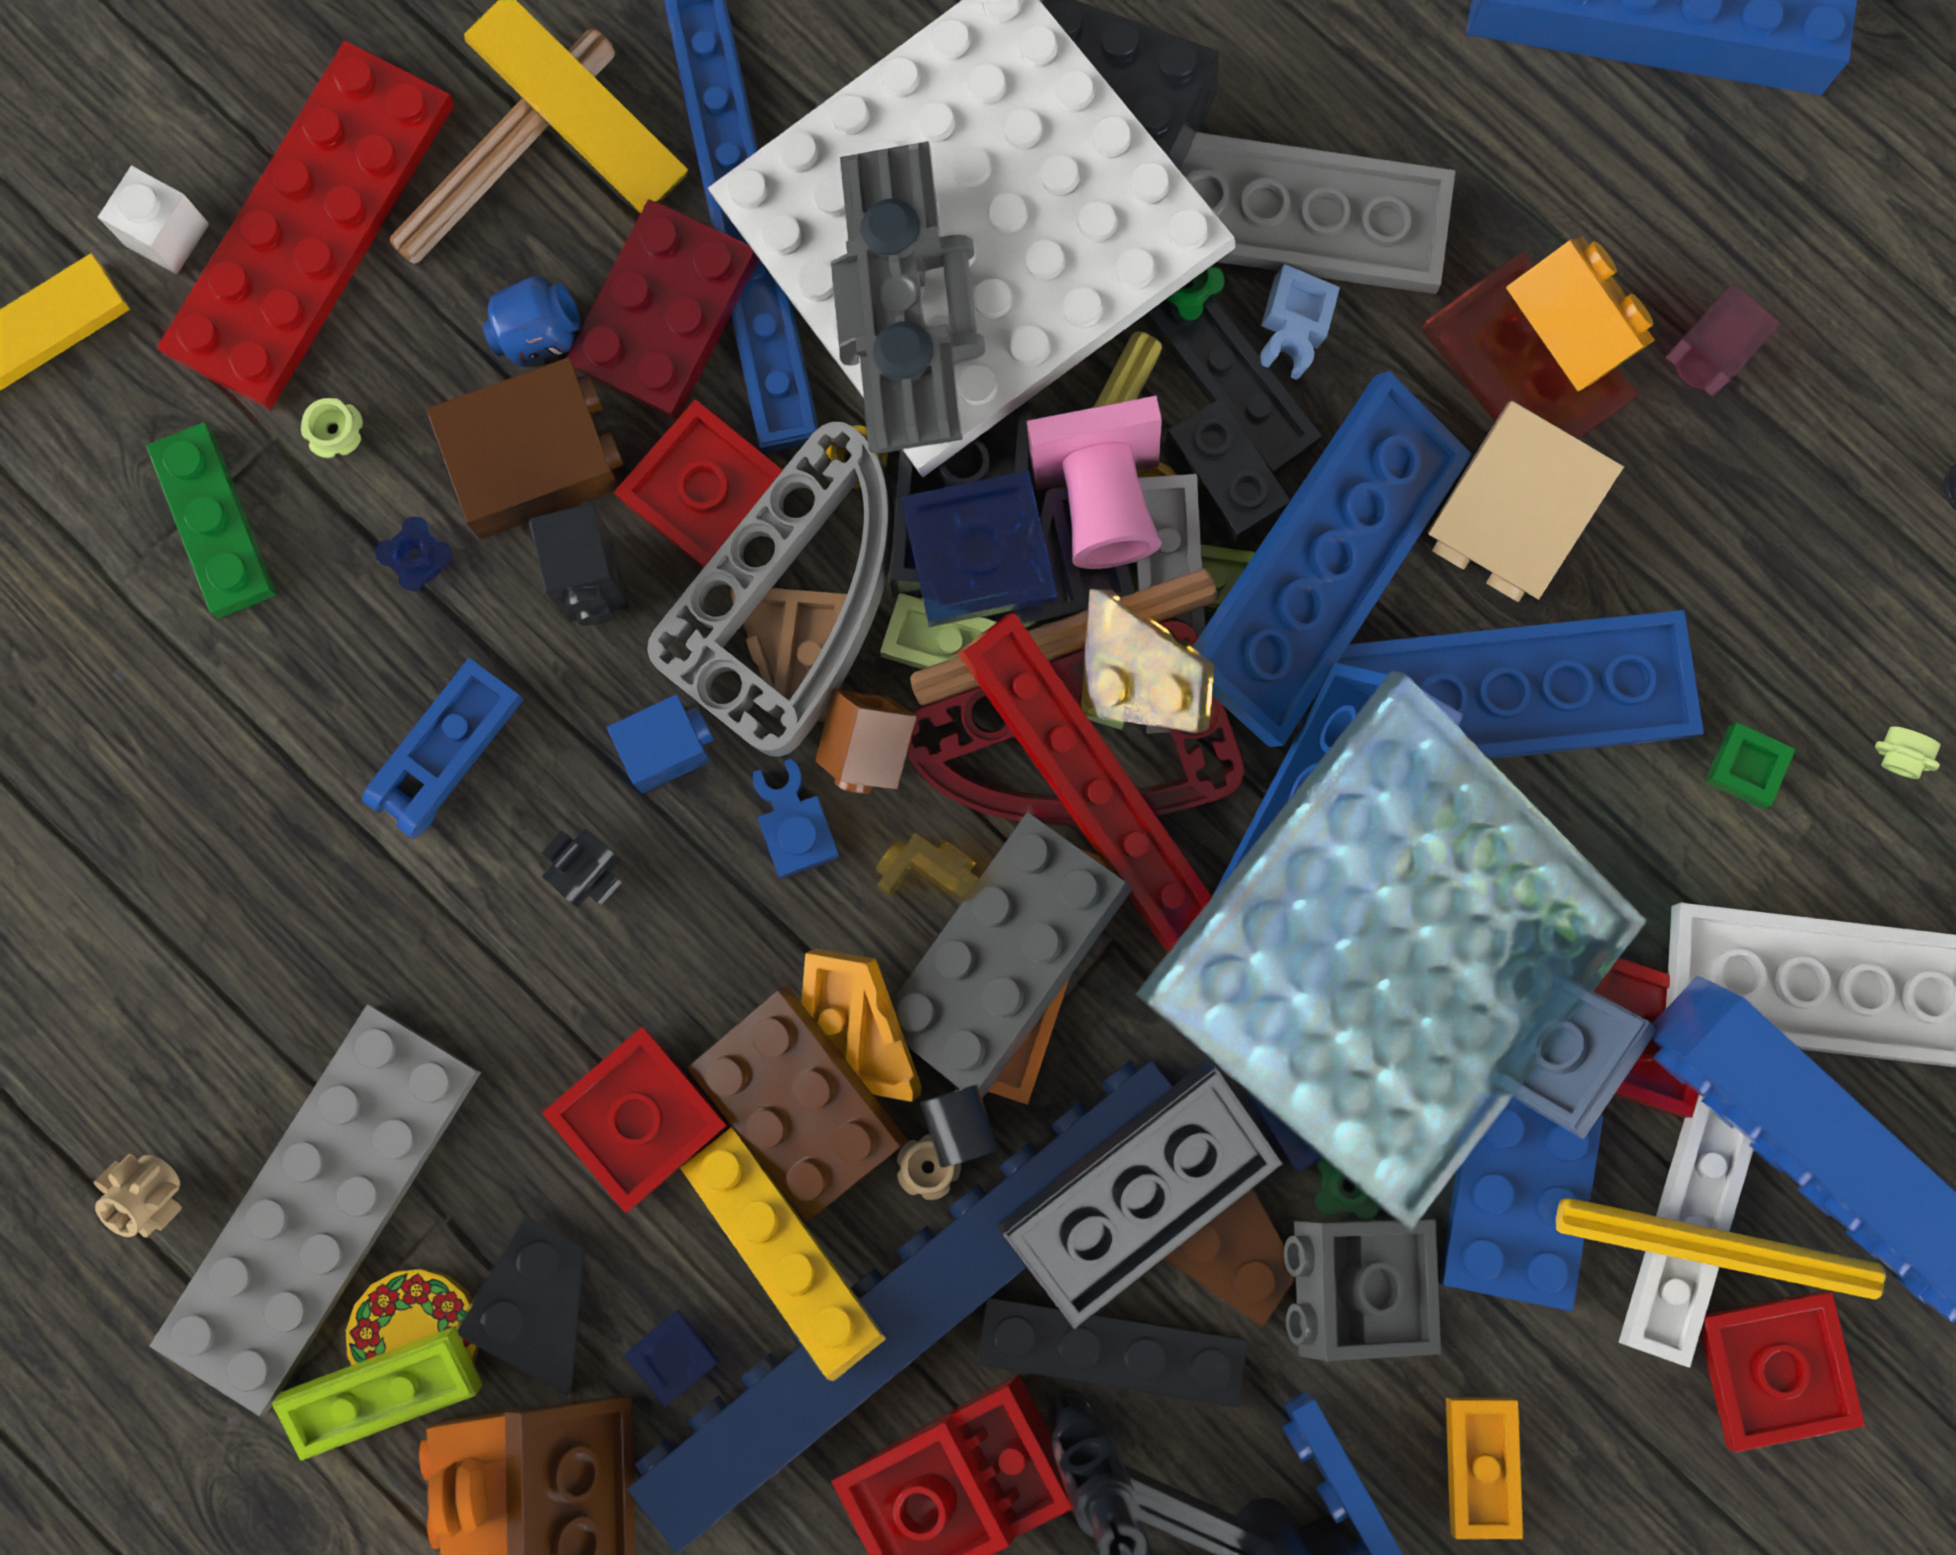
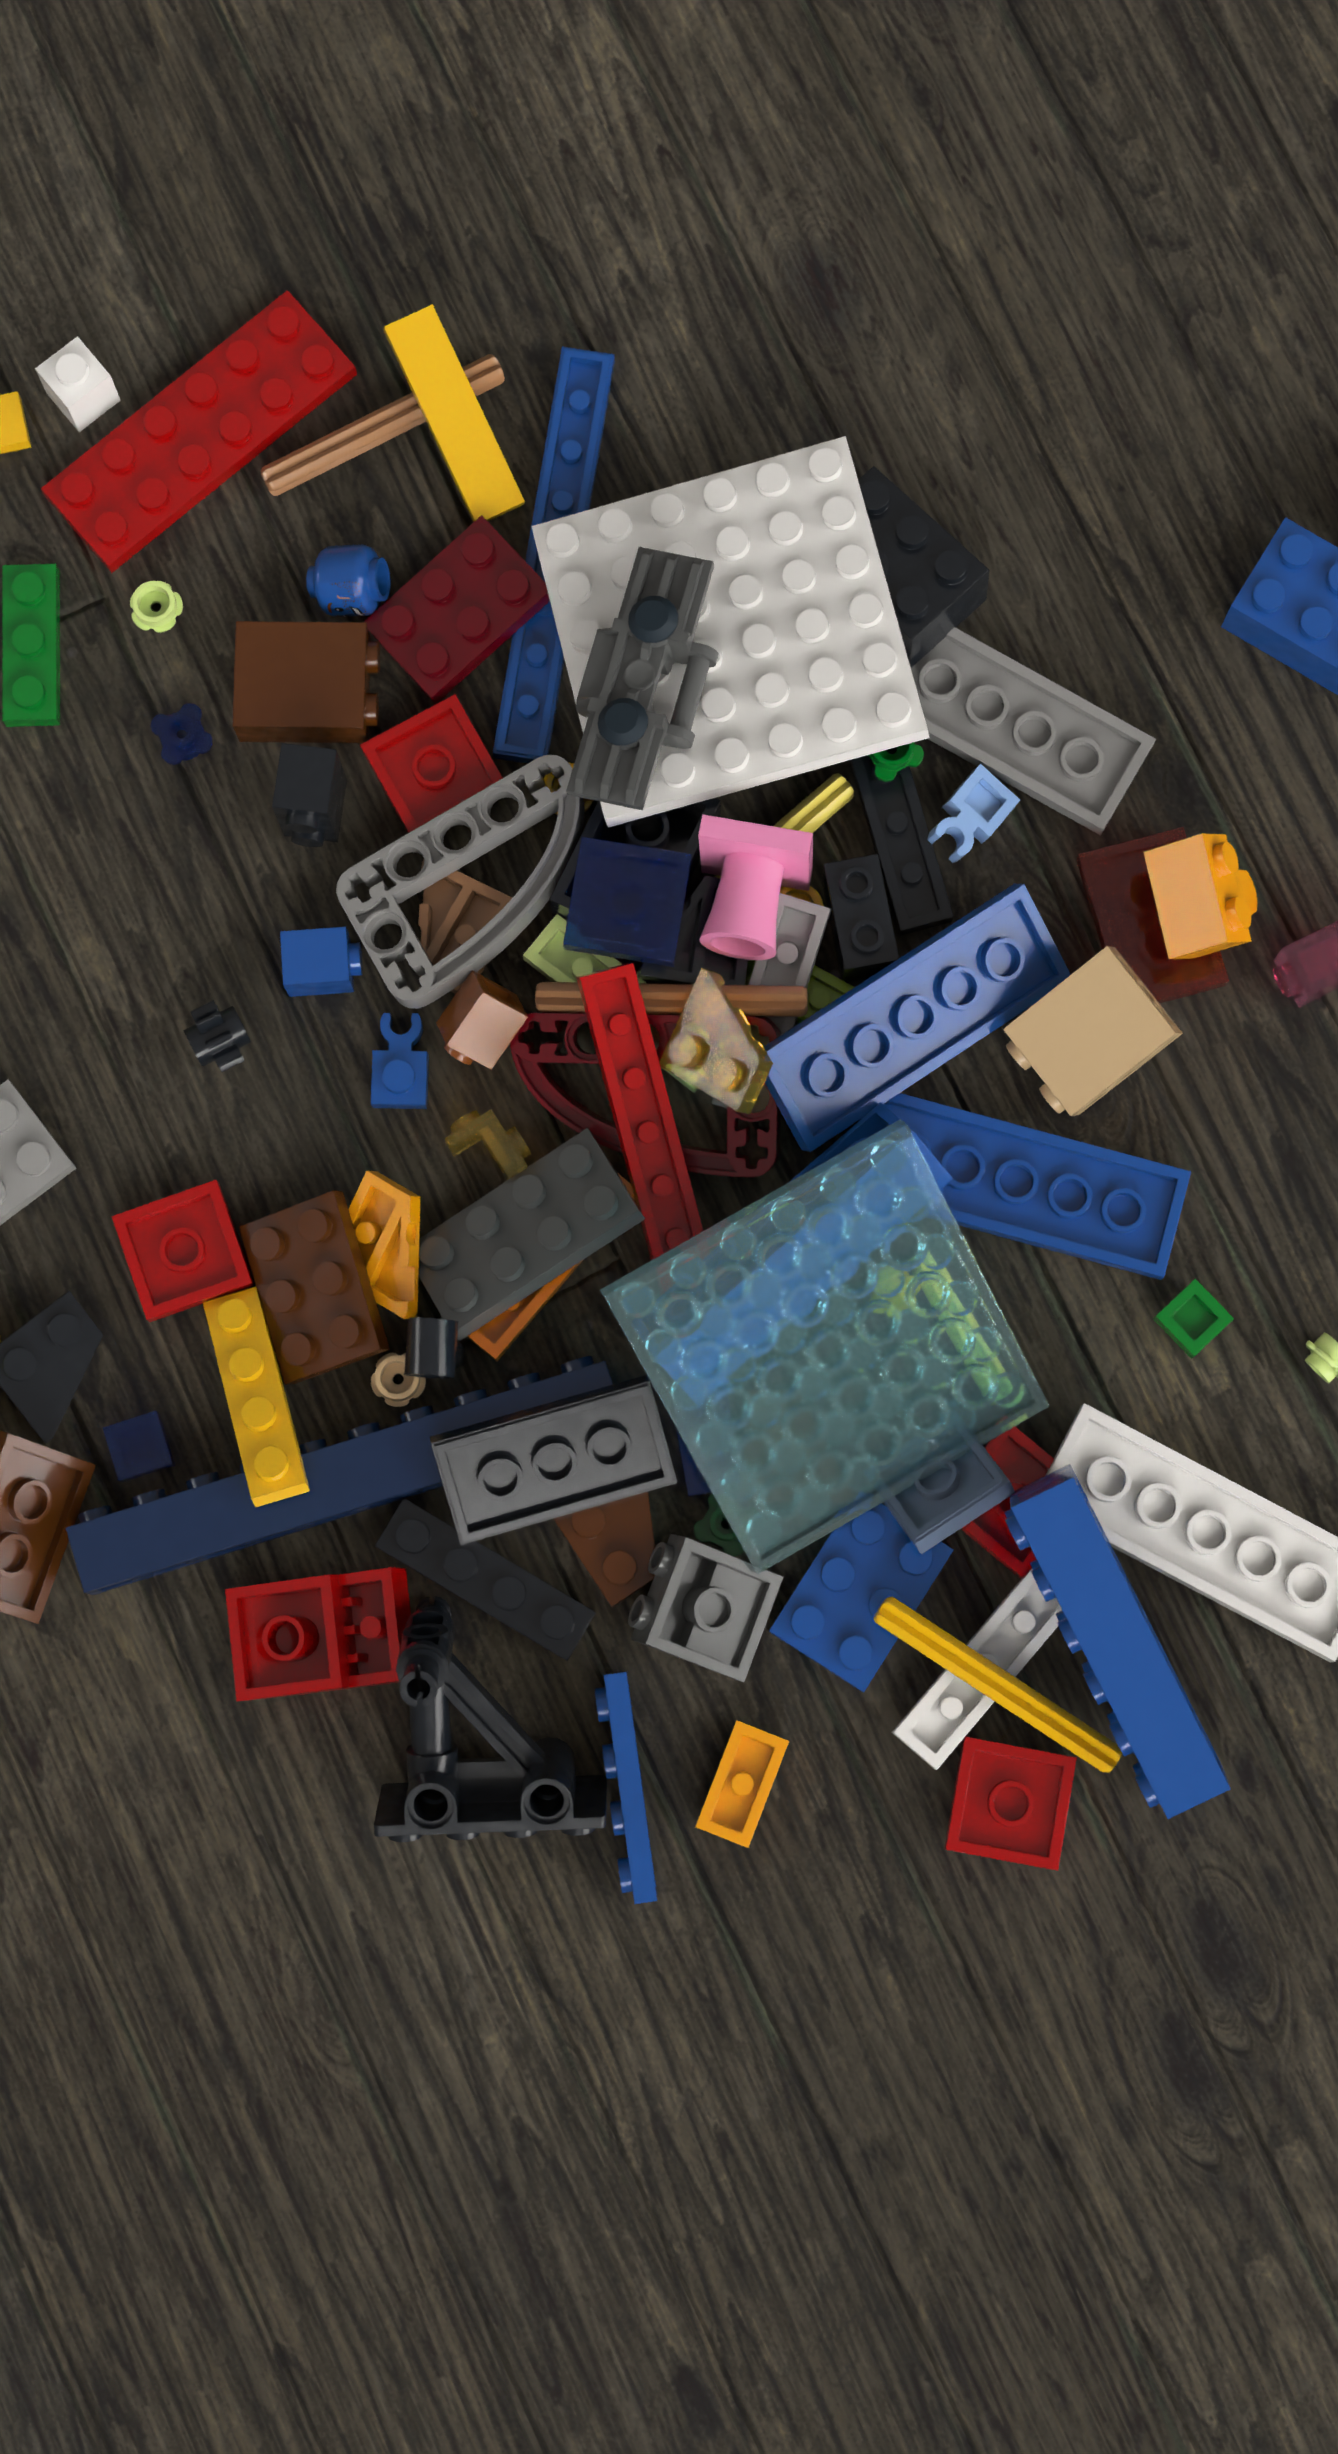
camera: 25 degrees right, 0 degrees up
blue plate [361,658,524,839] -> none

